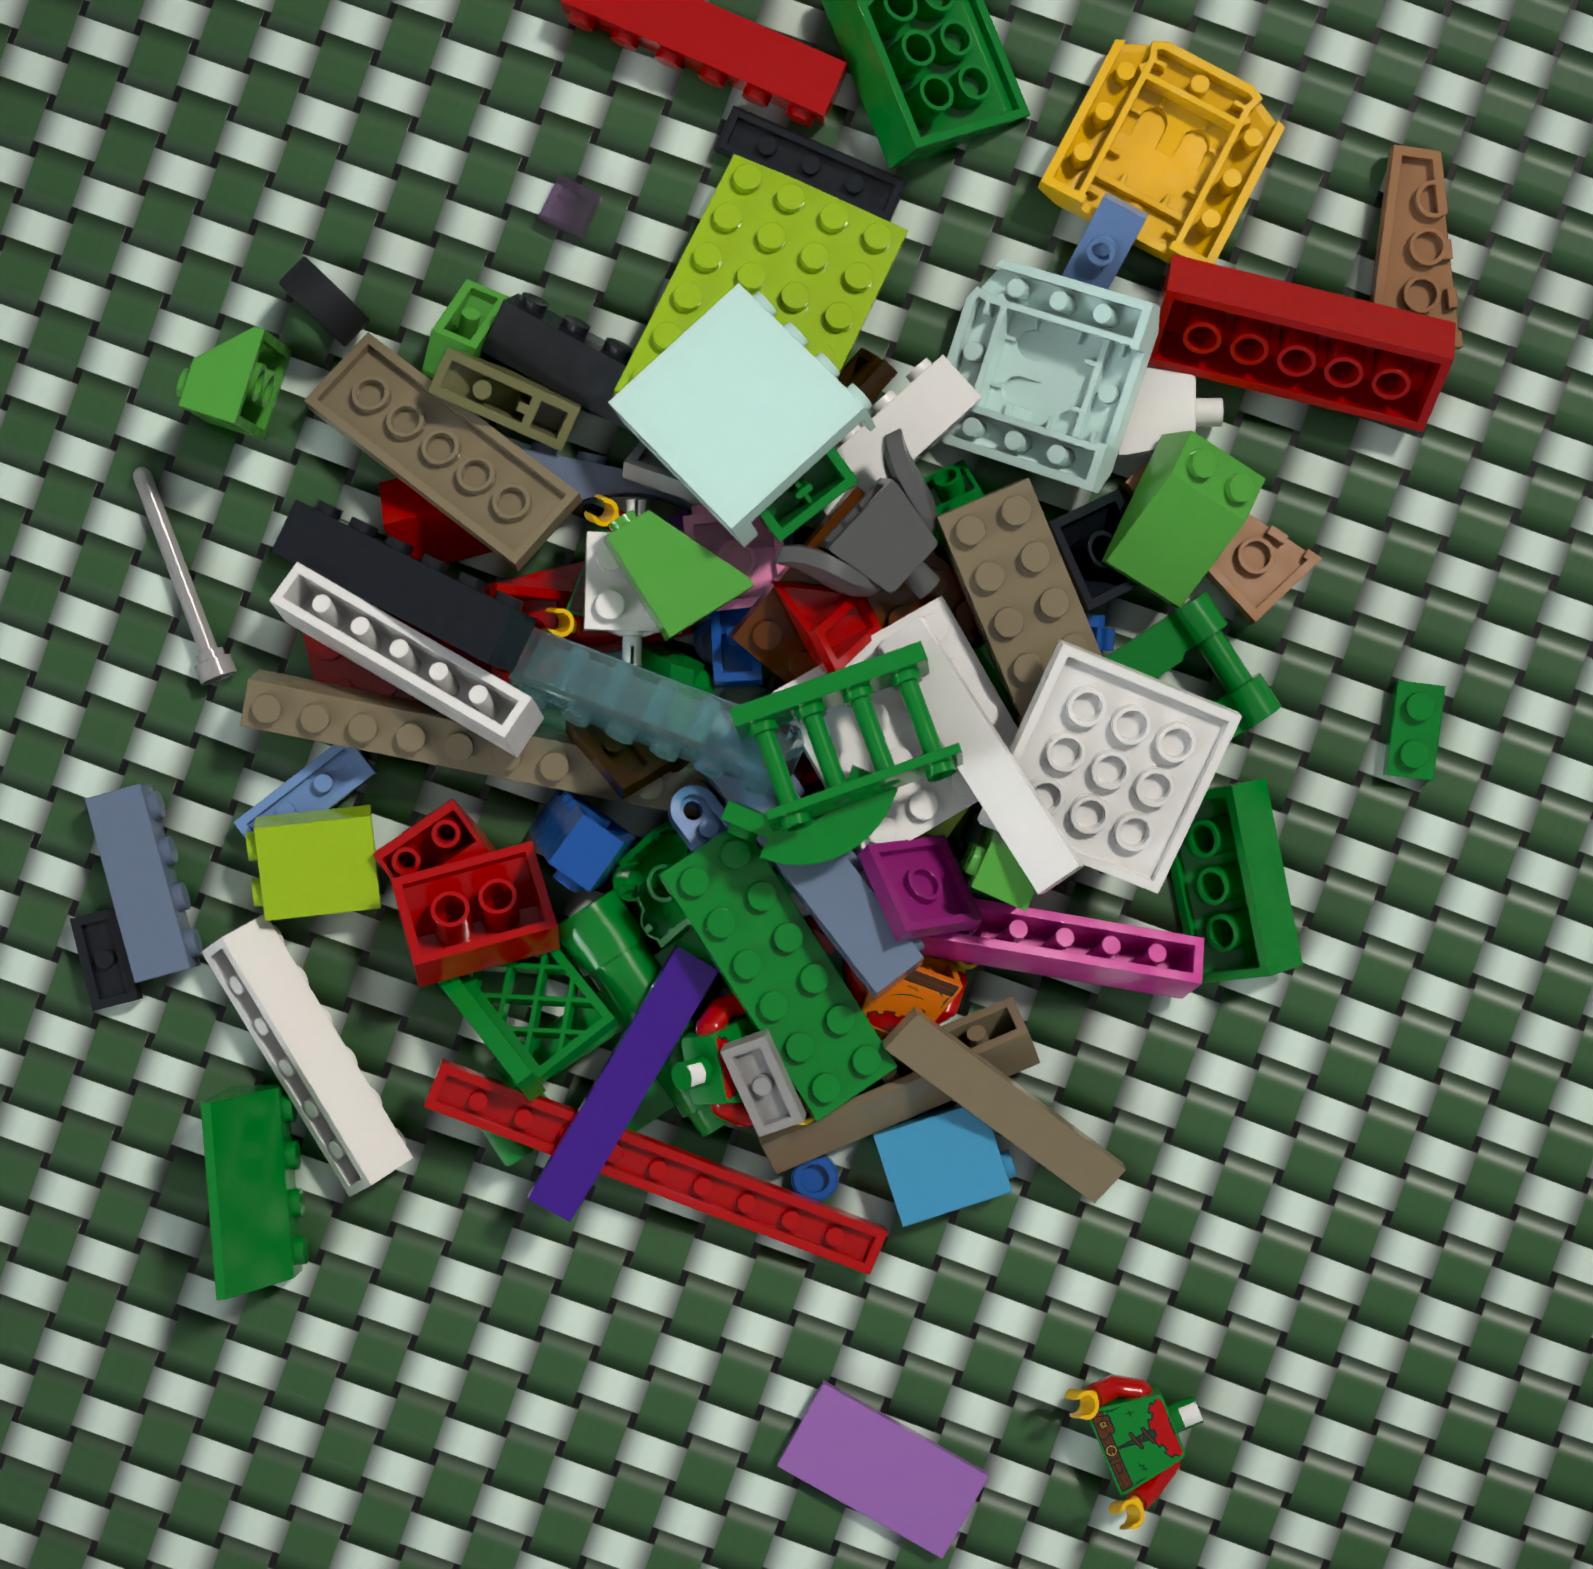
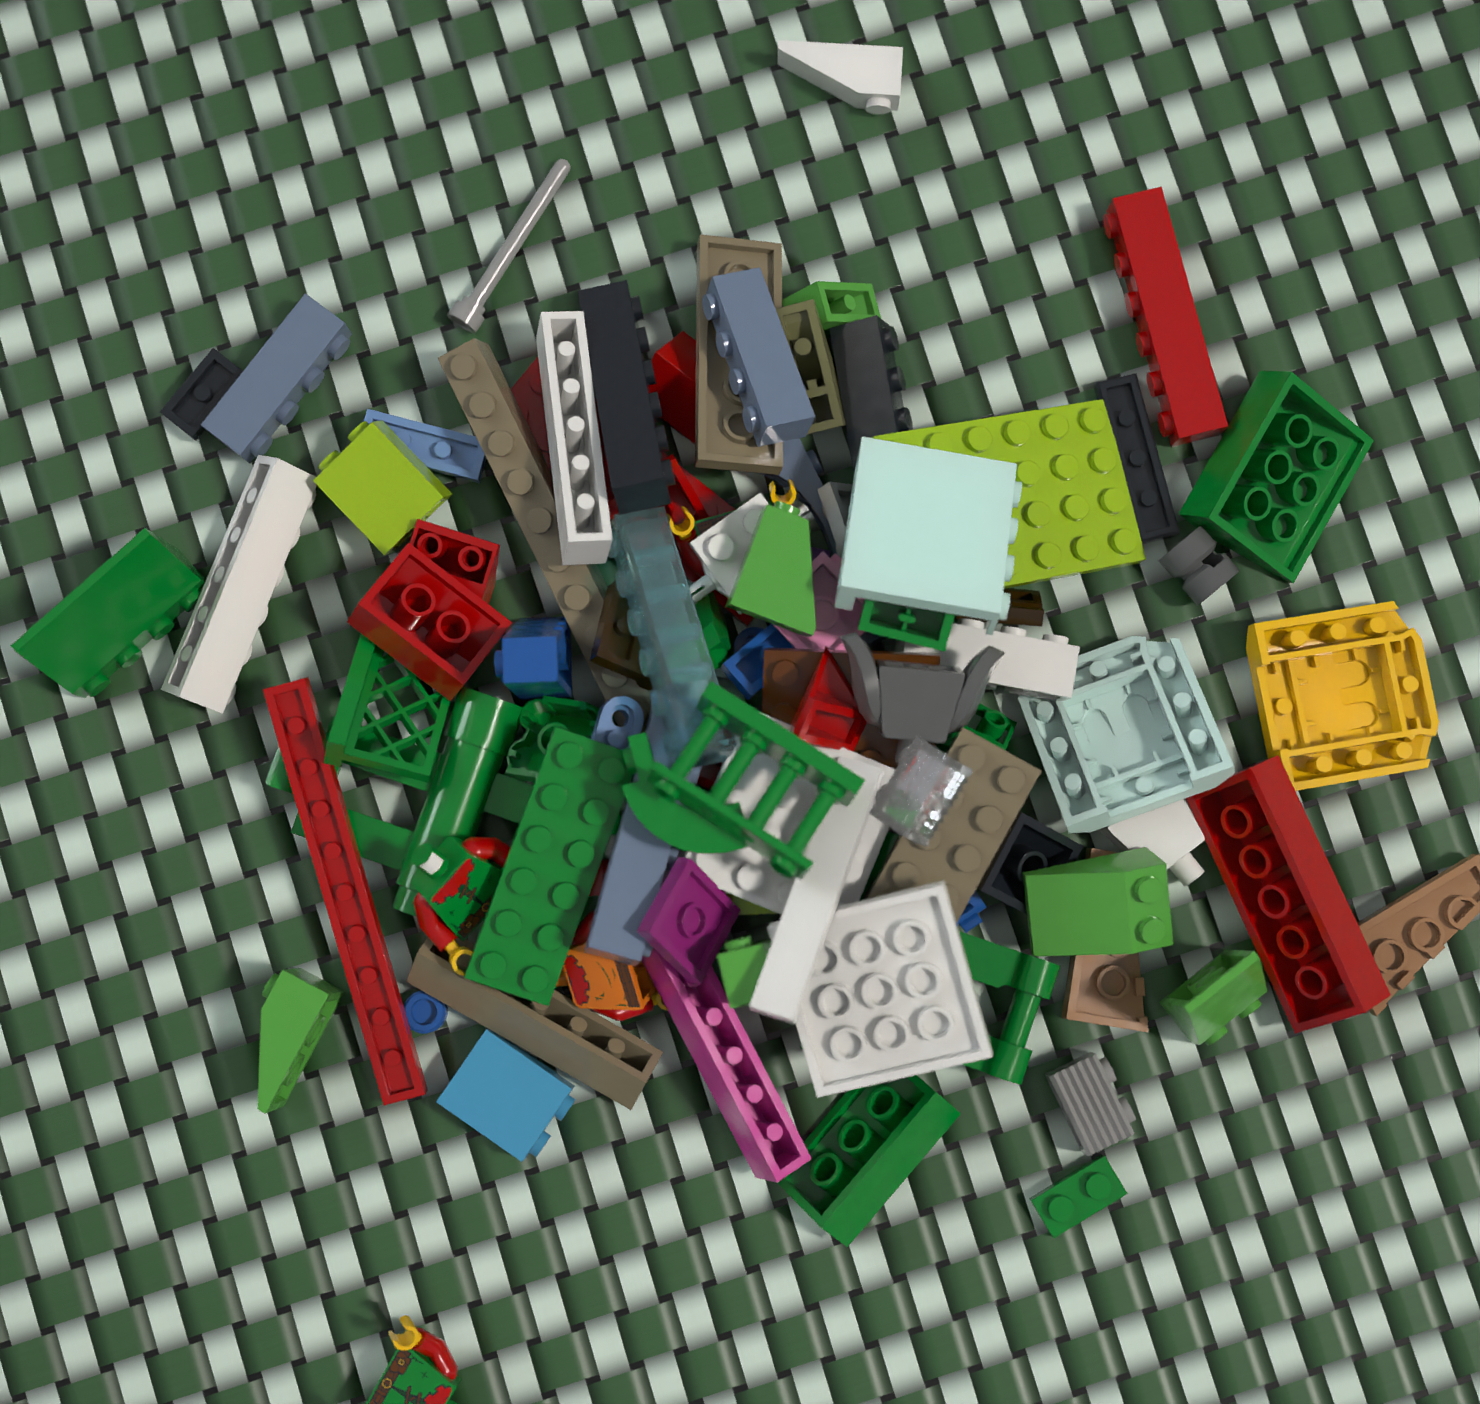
camera: 55 degrees right, 5 degrees down
bright green slope [176,326,292,441] -> none
black tyre [278,256,370,346] -> none
dark purple tile [527,945,719,1222] -> none
clear purple tile [538,174,603,241] -> none
light grey plate [720,1029,806,1137] -> none
medium lavender tile [777,1380,989,1559] -> none
dark tan tile [882,1007,1126,1204] -> none
medium blue plate [1062,192,1149,289] -> none
none -> bright green slope [257,968,345,1114]
none -> sand blue brick [702,267,815,447]
none -> white slope [777,40,903,115]
none -> clear brick [869,736,972,847]
none -> light grey brick [1045,1052,1136,1156]
none -> dark grey wheel [1159,526,1240,606]
none -> bright green slope [1159,949,1267,1046]

